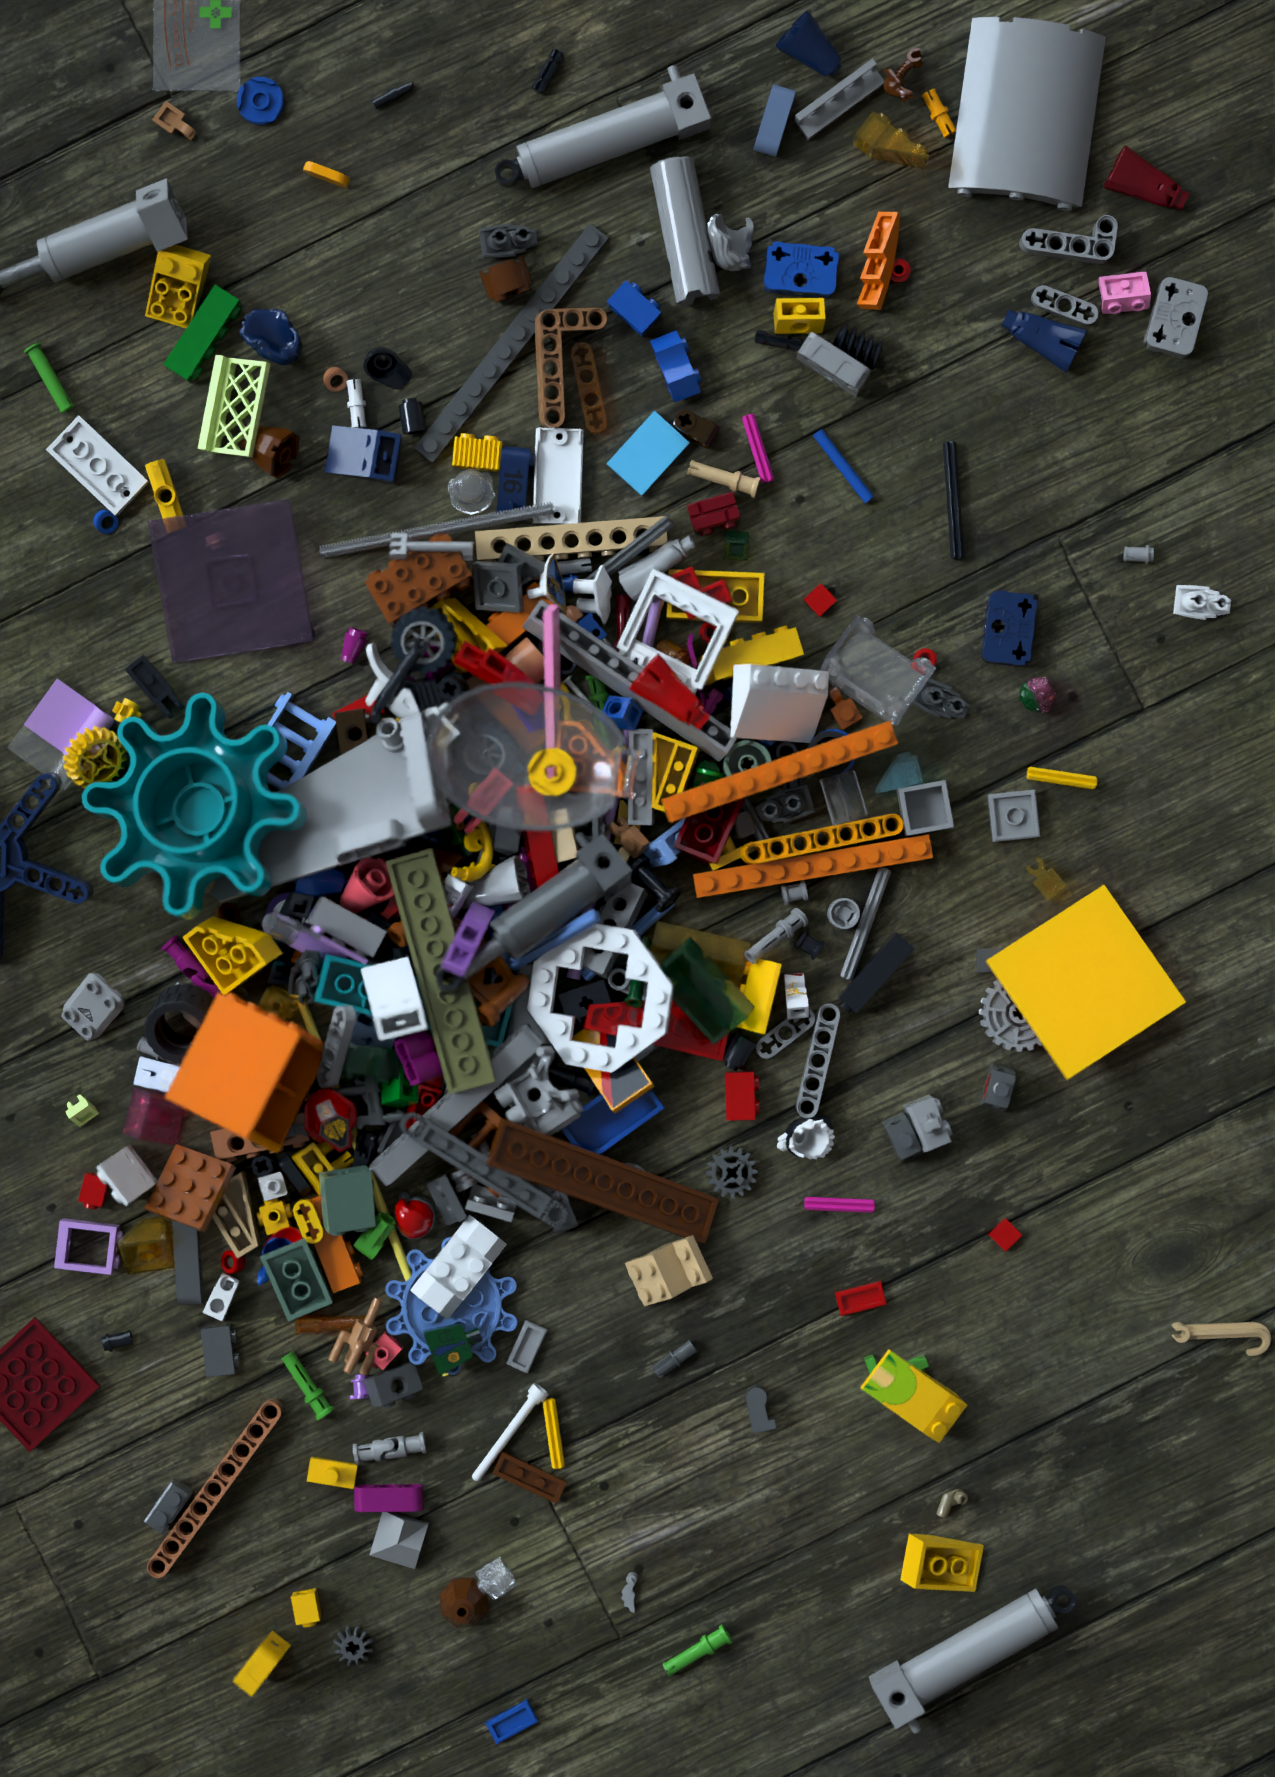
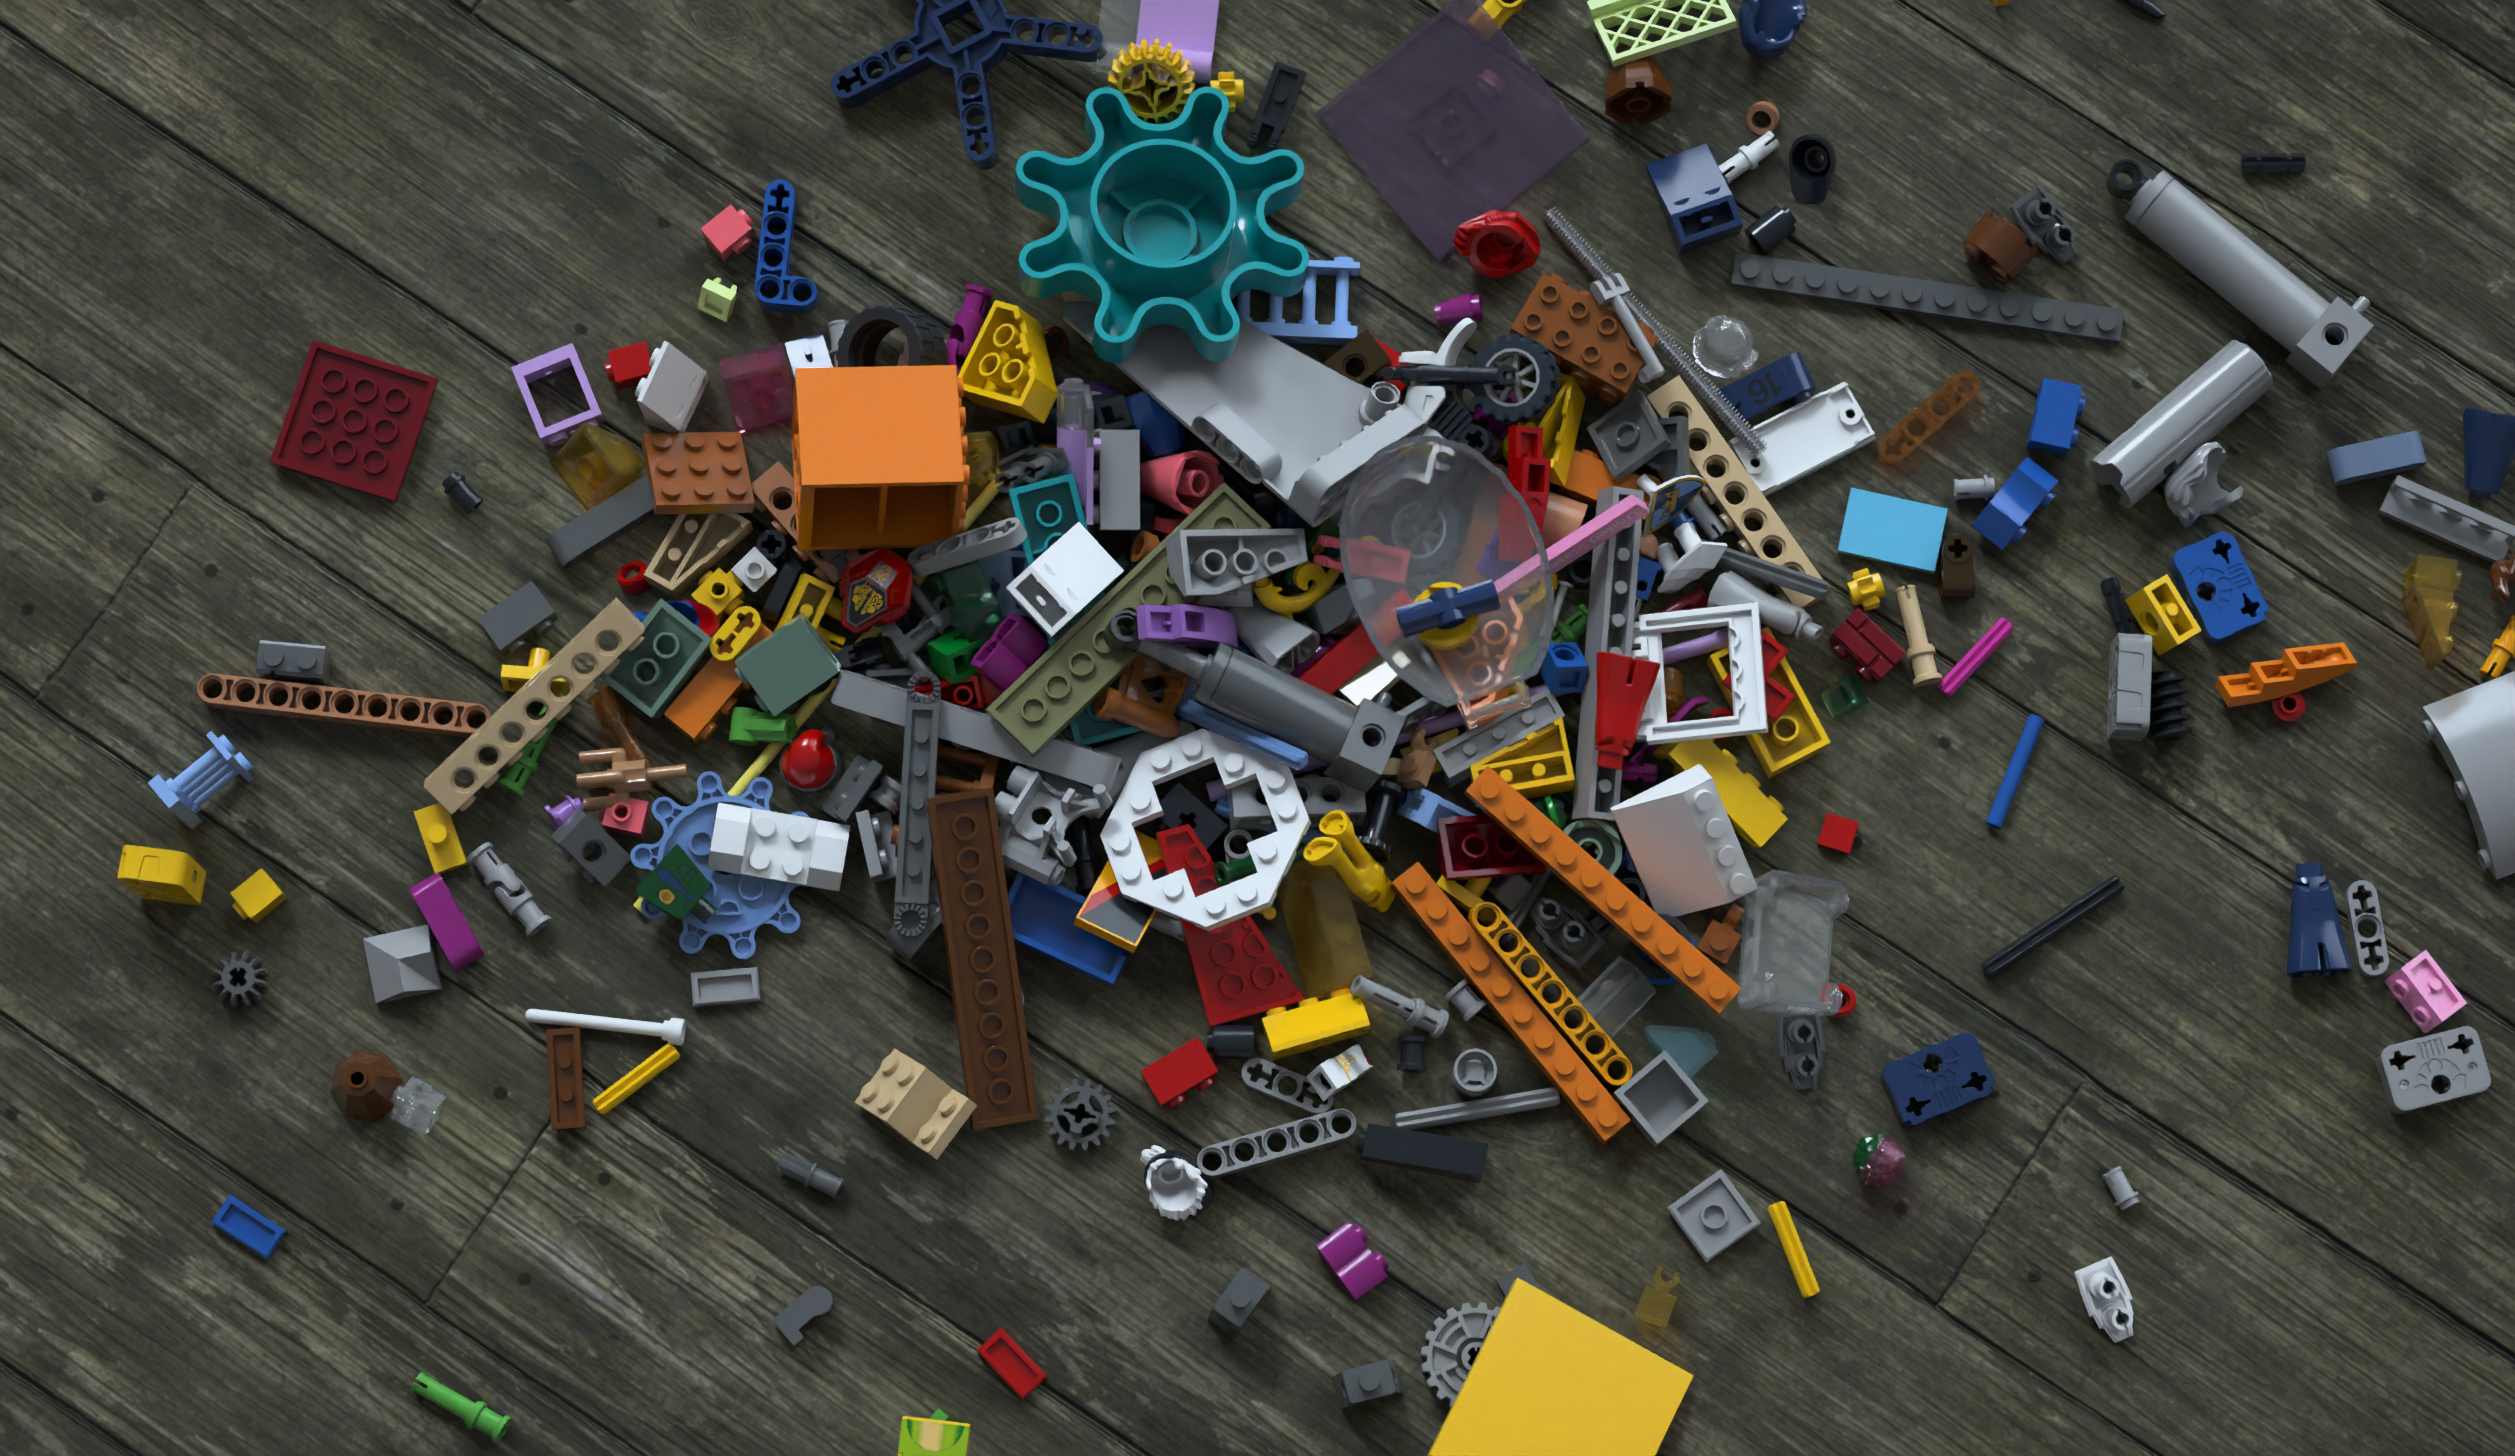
camera: 60 degrees right, 10 degrees down
light grey shield [61,973,124,1041] -> none
white leg [202,1273,240,1321] -> none
yellow brick [452,433,503,472] -> none
medium nougat beam [535,308,607,428] -> none
light grey piece [621,1572,638,1613] -> none
clear green piece [659,937,755,1044] -> none
dark pink axle [804,1197,875,1213] -> none
light grey hinge [903,1095,953,1152] -> none
light grey beam [1019,215,1118,264] -> none
none -> light blue fence [148,731,254,830]
none -> tan brick [424,597,644,814]
none -> yellow tile [501,648,570,693]
none -> coral brick [701,204,754,261]
none -> blue beam [755,179,819,314]
none -> light grey wedge [1166,528,1308,597]
none -> yellow piece [1303,810,1396,913]
none -> magenta brick [1315,1222,1389,1301]
none -> dark blue piece [1395,579,1500,638]
none -> red helmet [1452,210,1540,279]
none -> yellow gear [1846,568,1886,611]
none -> light grey pin [1954,475,1995,501]

